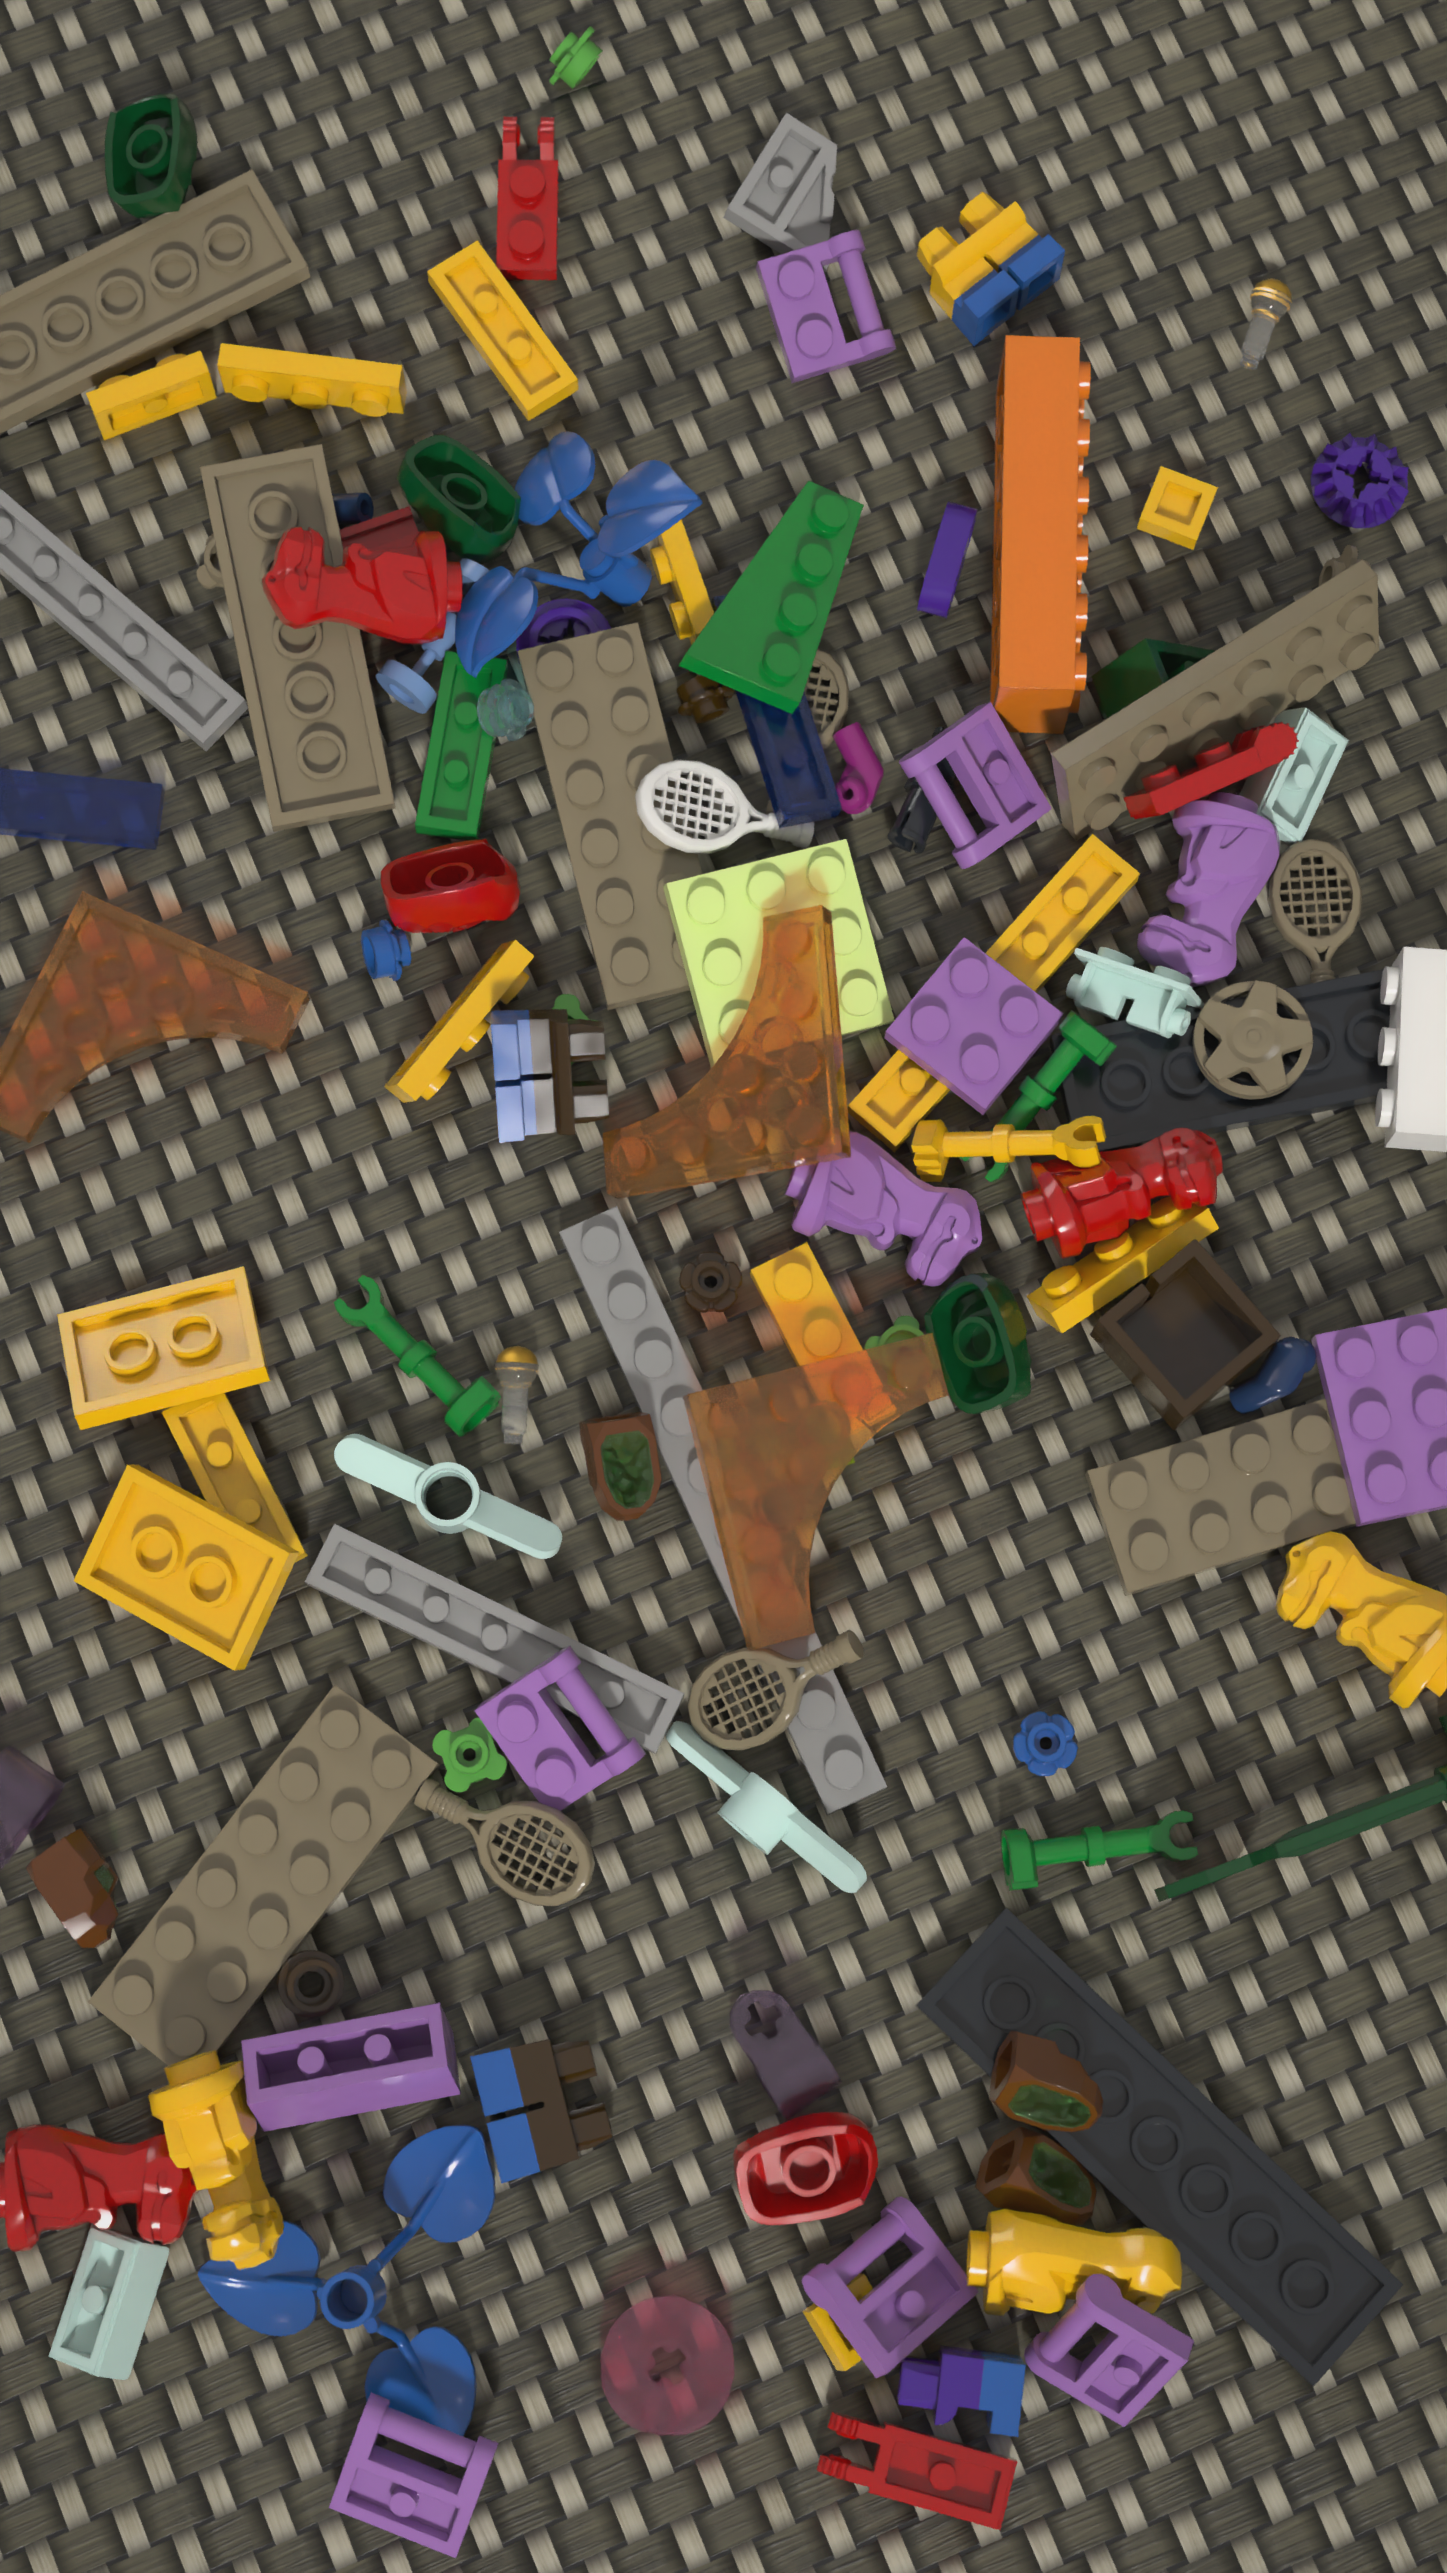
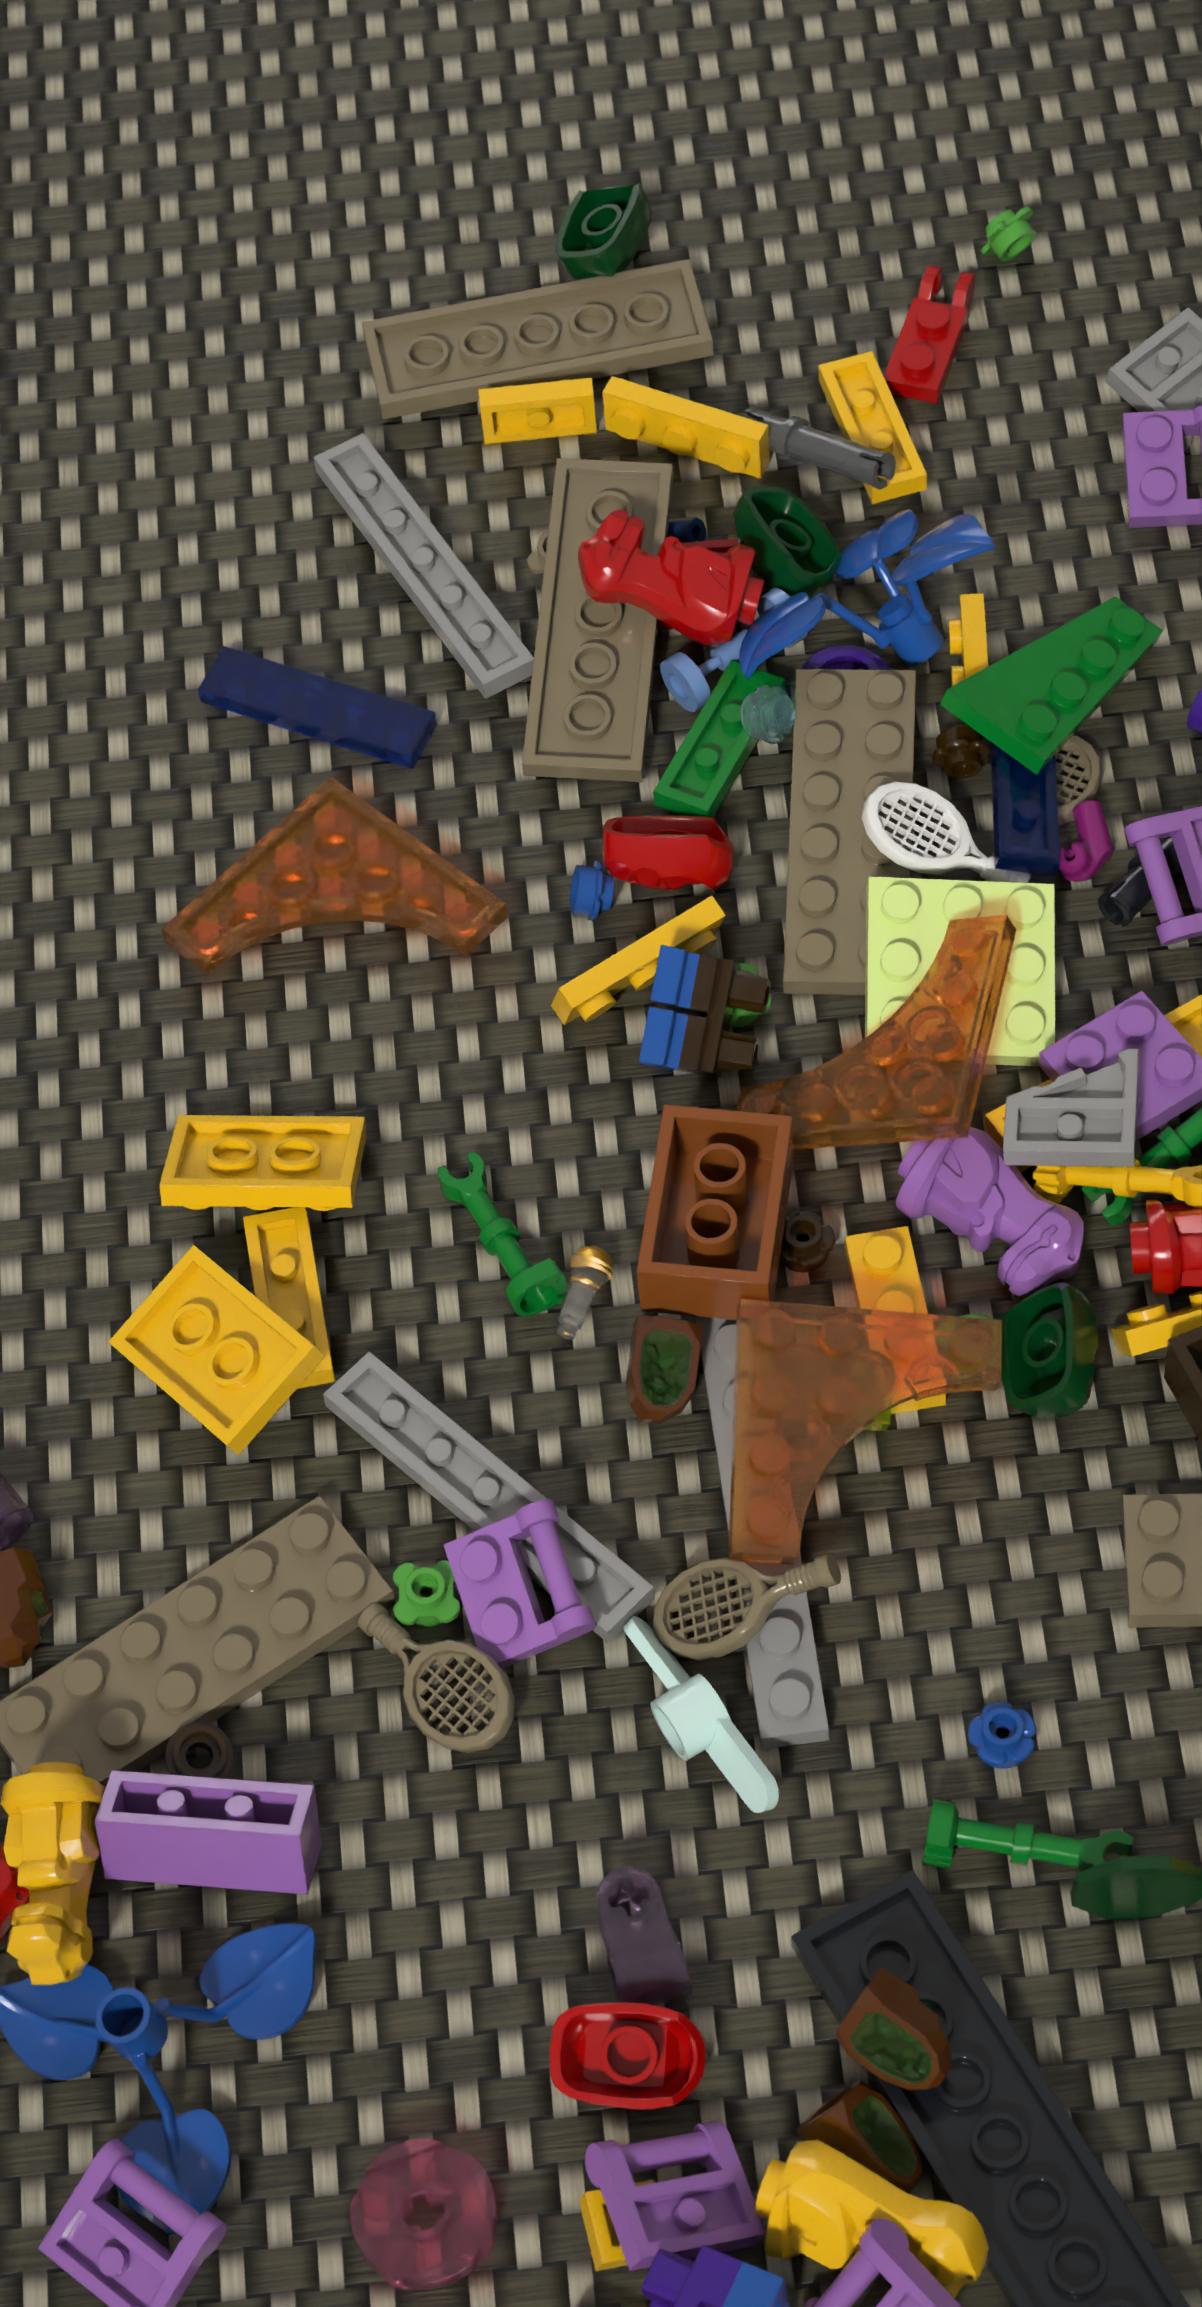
camera: 25 degrees right, 20 degrees down
light aqua piece [334,1434,562,1559] -> none
dark brown hips [470,2039,613,2184] -> none
none -> dark orange brick [637,1104,794,1323]
none -> dark grey pin [742,407,896,489]
none -> light grey wing [1003,1049,1139,1167]

